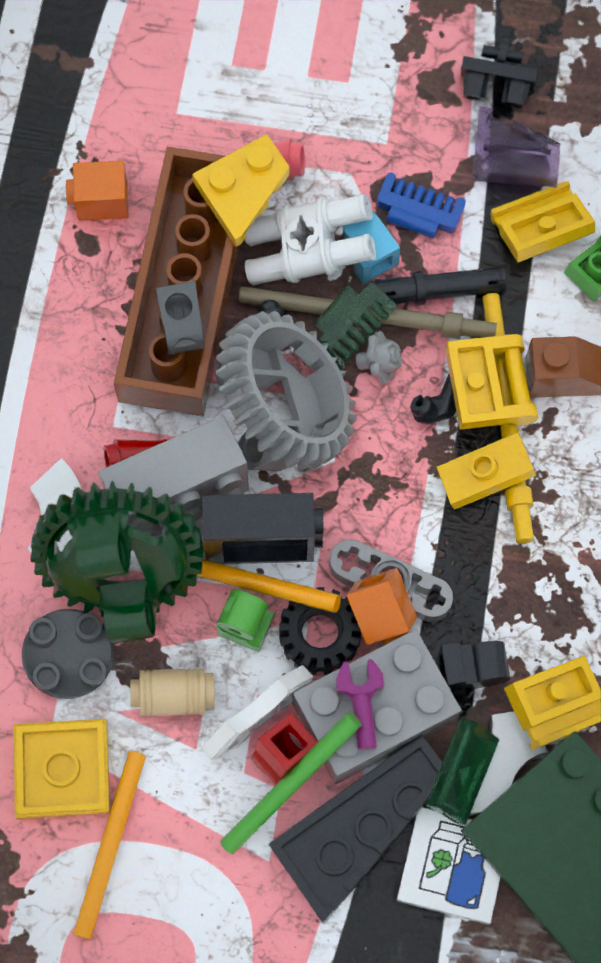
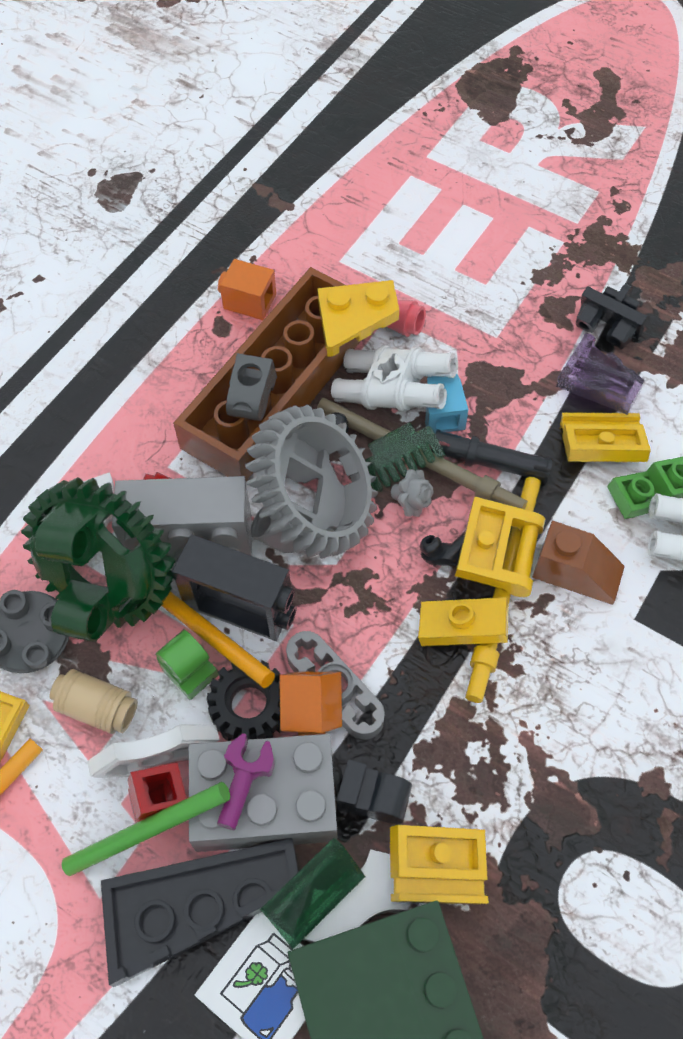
camera: 25 degrees right, 10 degrees down
blue piece [376,172,466,239] -> none

